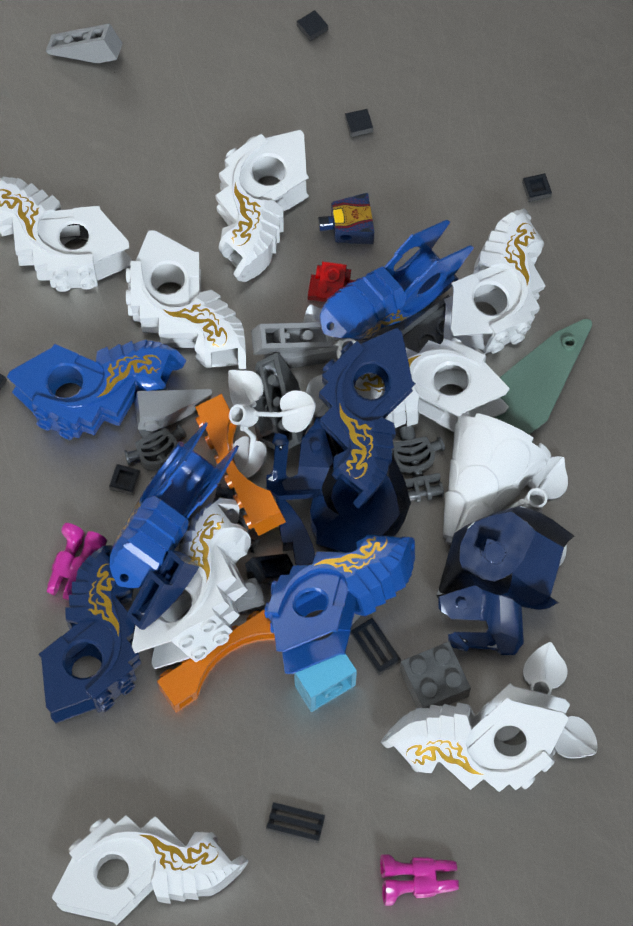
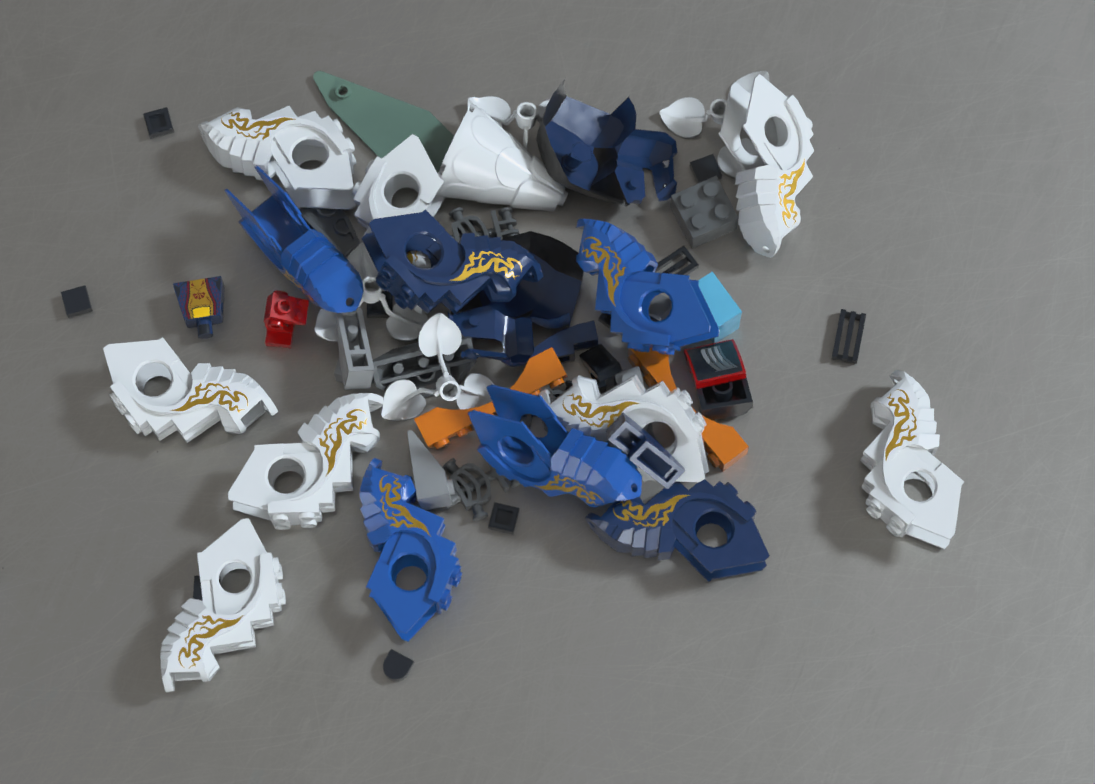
camera: 90 degrees left, 5 degrees up
dark pink piece [47,523,108,601] -> none
dark pink piece [380,854,459,906] -> none
none -> slope [684,339,746,389]
none -> black tile [690,154,722,184]
none -> black slope [693,378,753,420]

